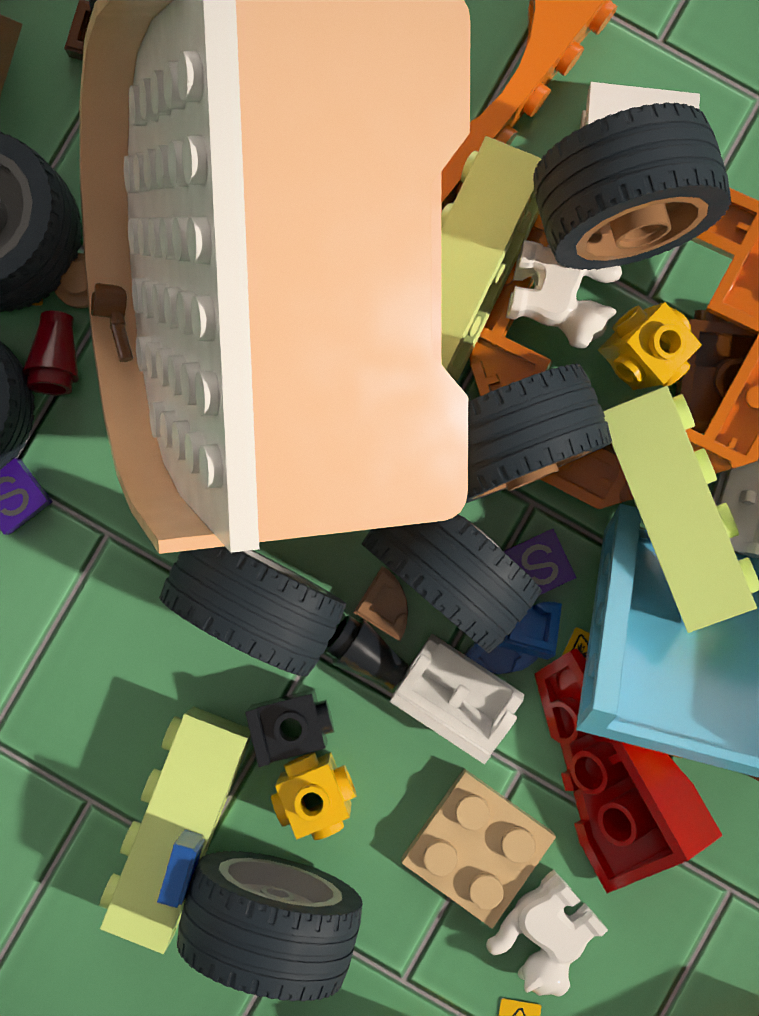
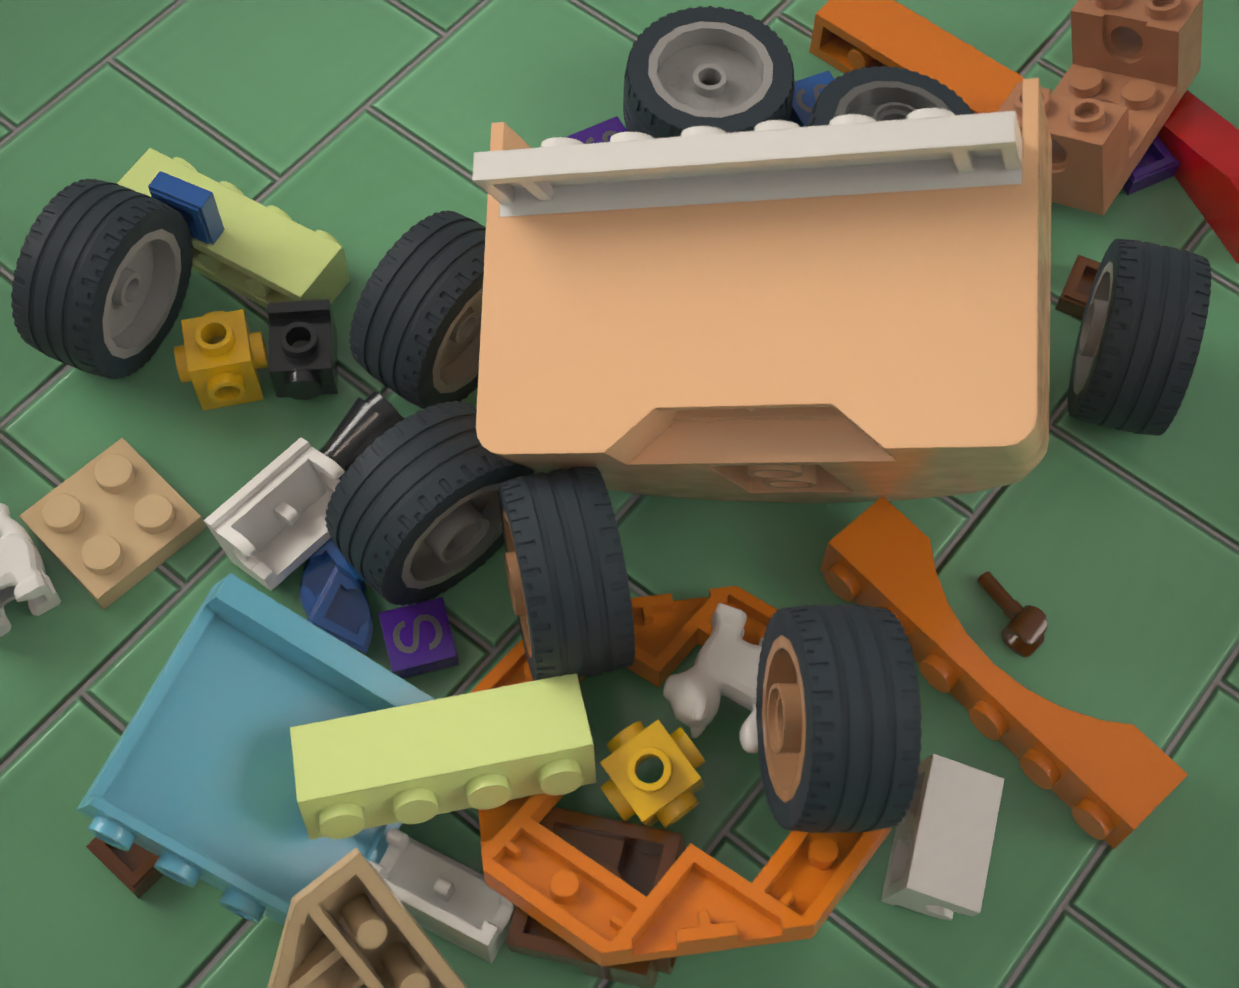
camera: 95 degrees right, 25 degrees down
yellowish green brick [441,136,541,381] -> none
red wedge [534,648,723,893] -> none

